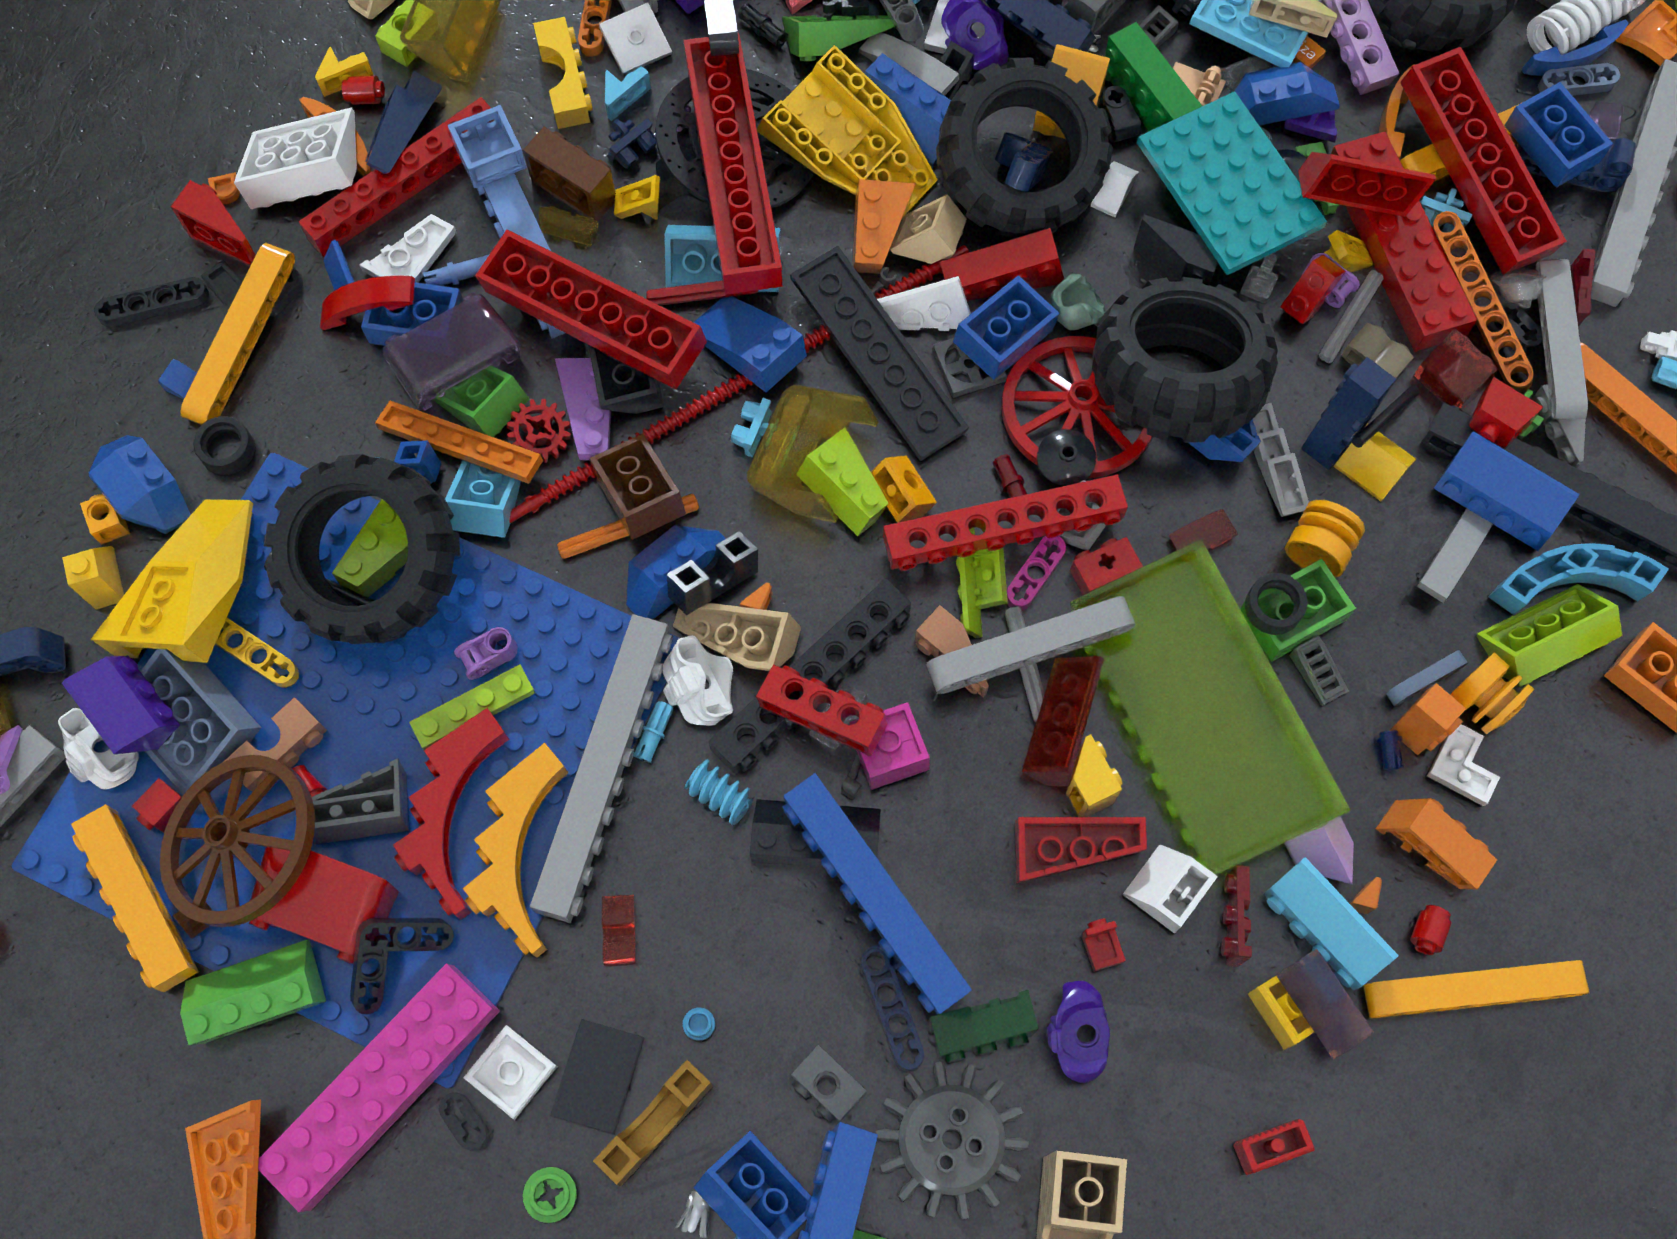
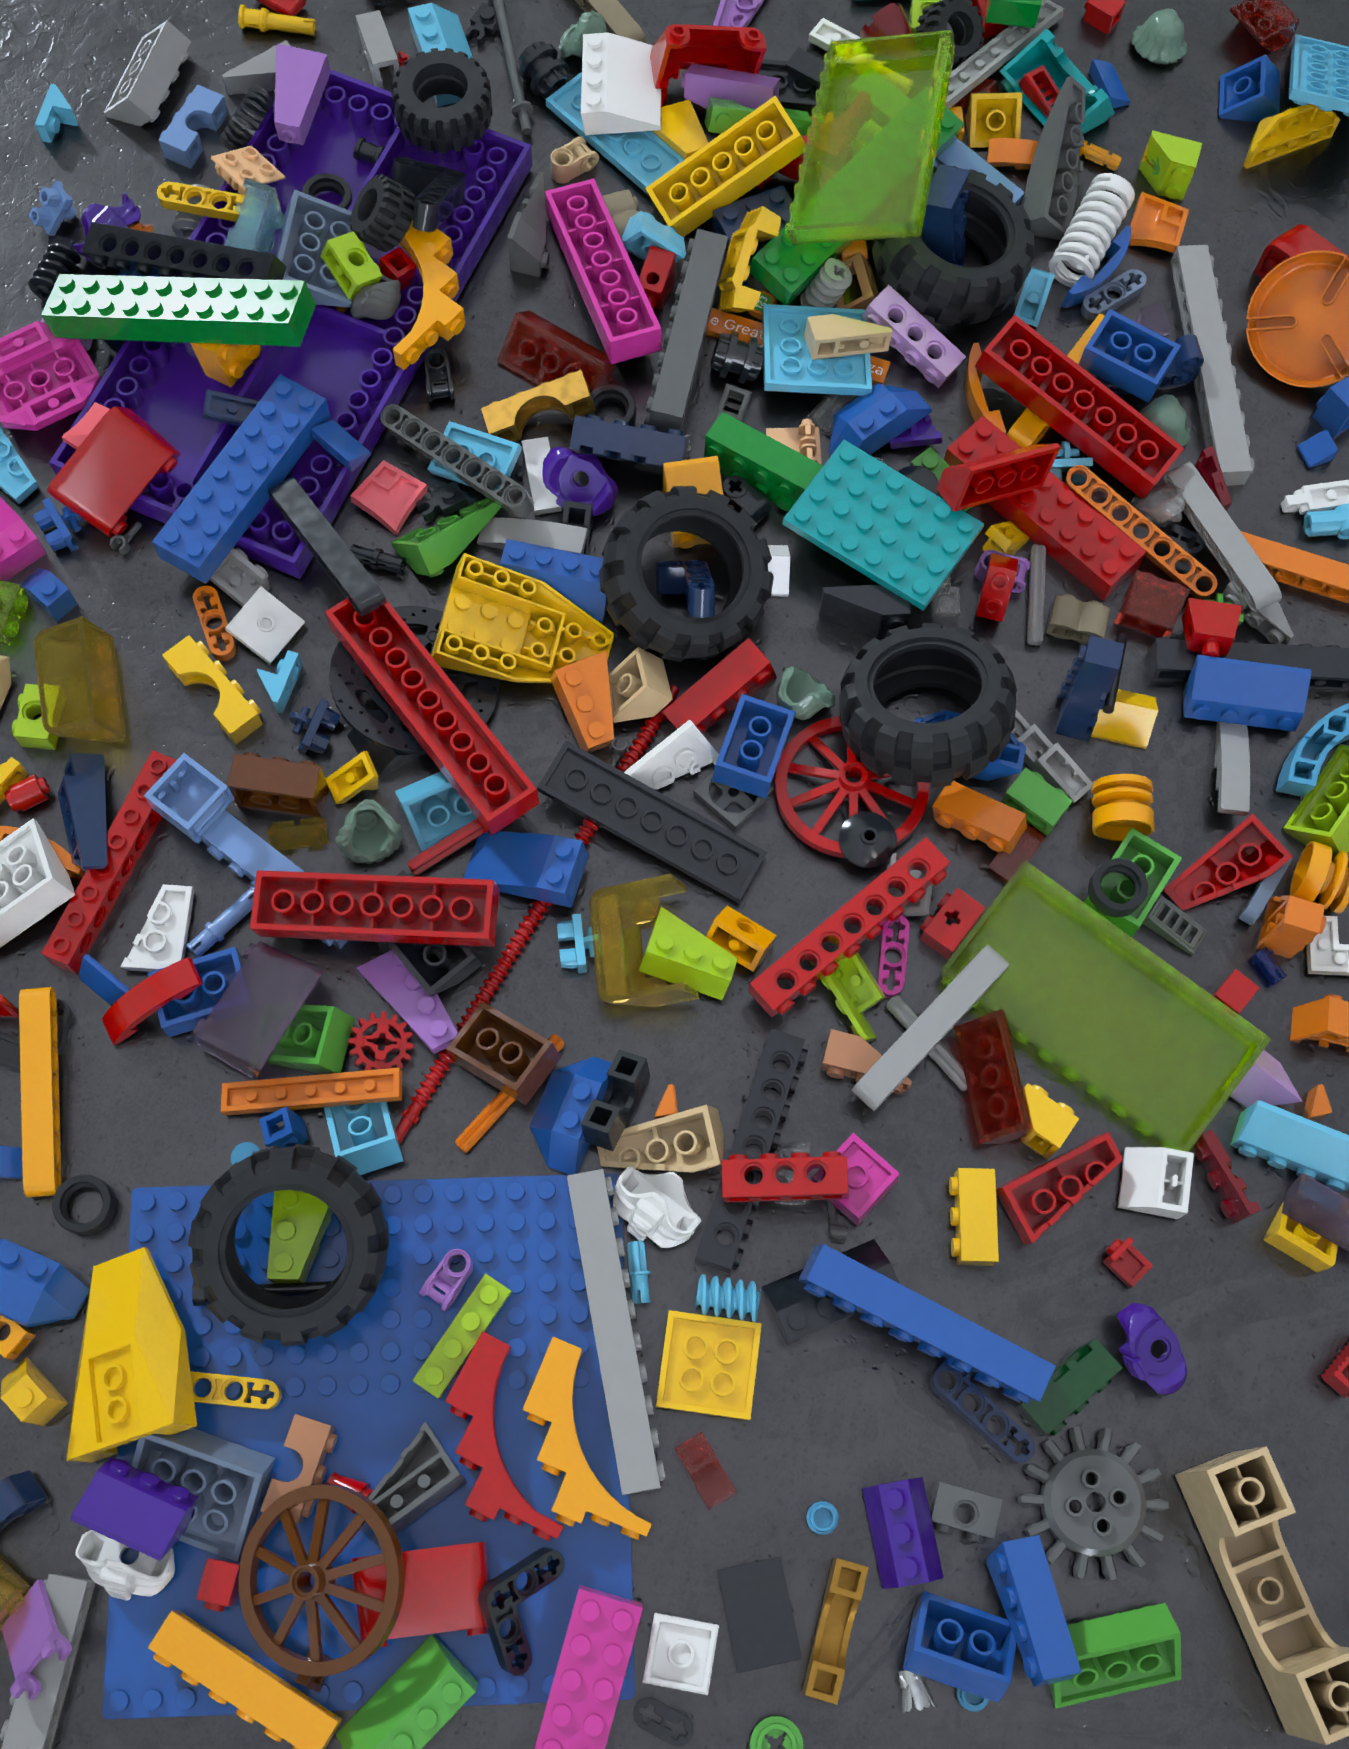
camera: 30 degrees left, 0 degrees up
dark red pin [992,454,1027,498] -> none
none -> sand green hair [336,799,404,864]
none -> yellow plate [656,1310,762,1421]
none -> dark purple slope [862,1477,944,1589]
none -> orange brick [932,781,1027,854]
none -> yellow brick [949,1168,999,1266]
none -> bright green brick [1001,767,1072,836]
none -> medium azure slope [1014,267,1055,327]
none -> sand green hair [1139,394,1190,447]
none -> red wedge [1163,813,1293,911]
none -> red brick [1207,969,1260,1021]

